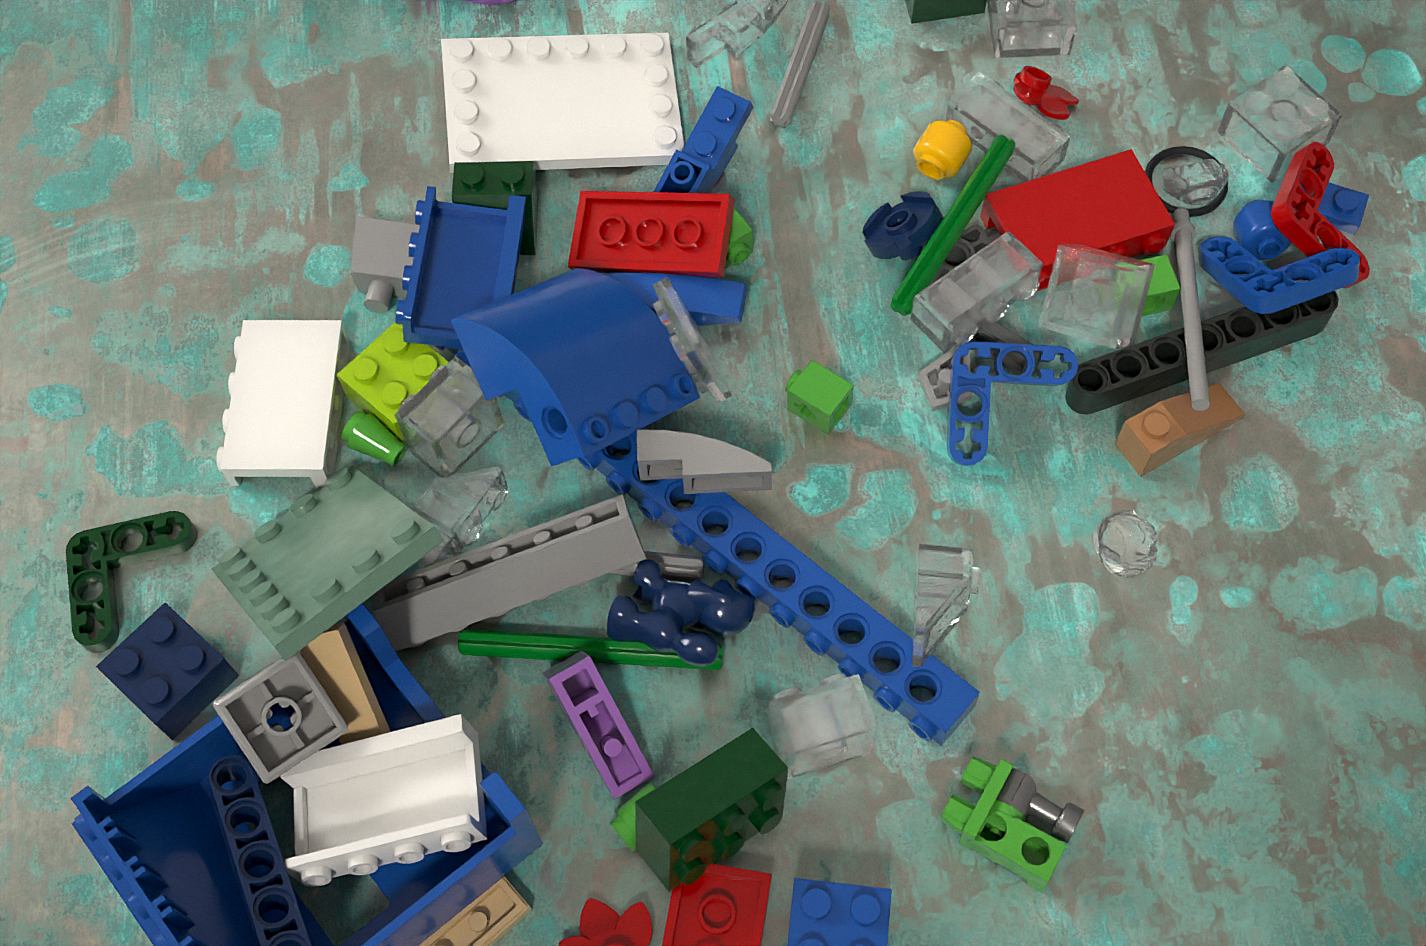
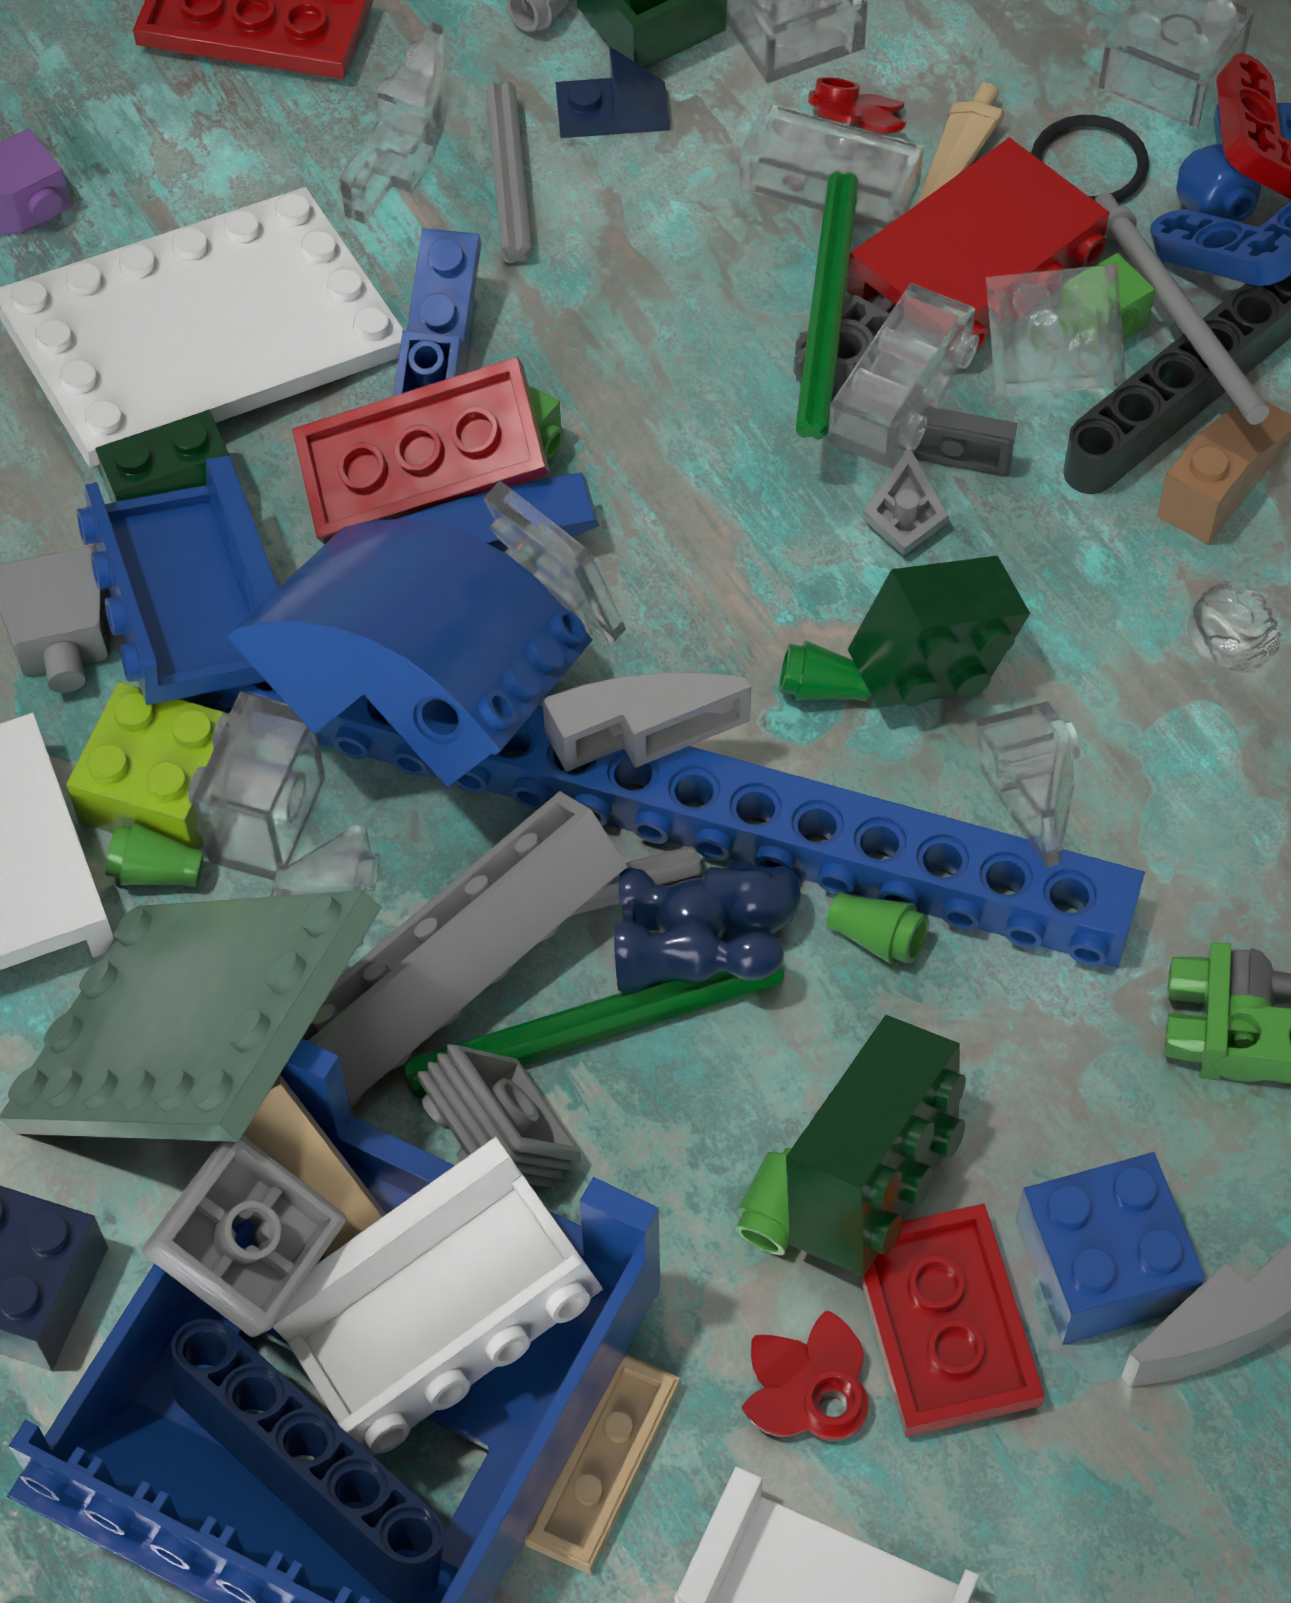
camera: 25 degrees left, 5 degrees down
medium lavender slope [542,651,654,799] -> none
clear brick [768,674,878,780] -> none
bright green brick [785,360,854,435] -> none
dark blue plate [862,191,944,261] -> none
yellow head [913,120,972,180] -> none
blue beam [947,342,1078,466] -> none
clear hair [1162,159,1229,205] -> none
none -> light grey brick [418,1044,581,1188]
none -> dark blue slope [555,49,670,138]
none -> green cone [779,640,870,702]
none -> bright green cone [827,892,929,965]
none -> dark green brick [847,555,1030,708]
none -> tan bar [917,82,1005,204]

